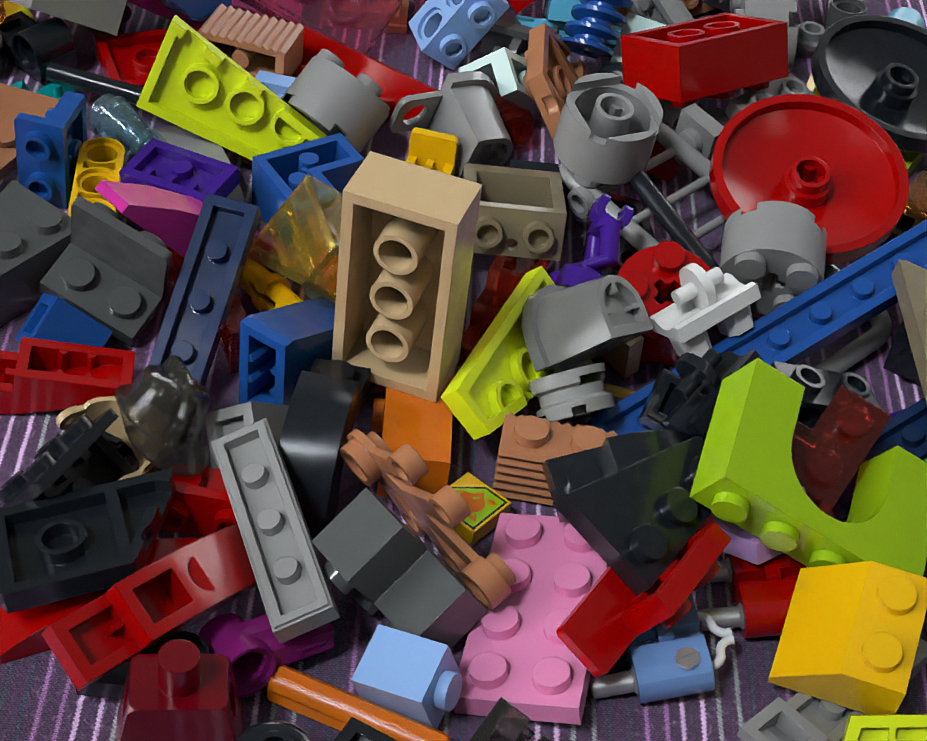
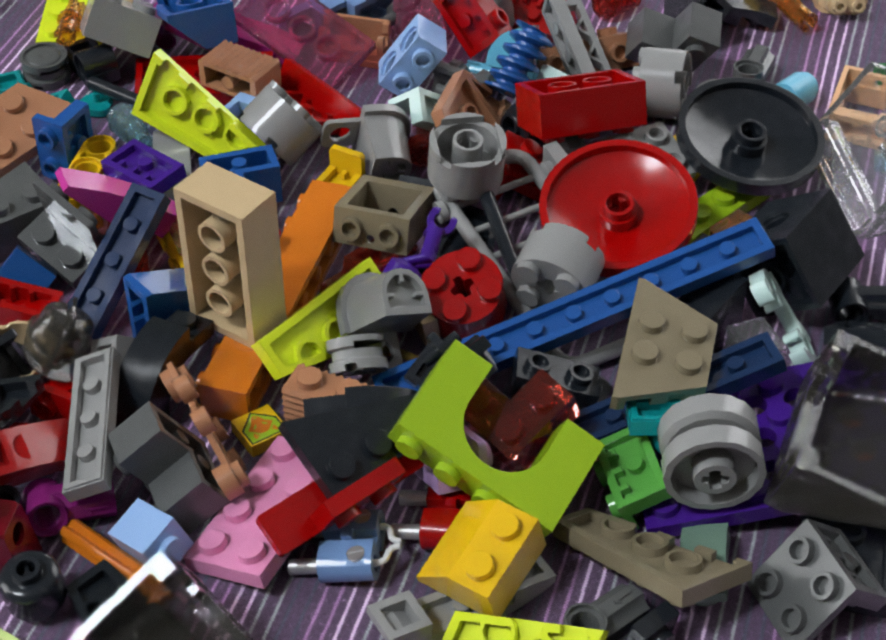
camera: 20 degrees right, 0 degrees up
white hips [649,263,761,357] -> none

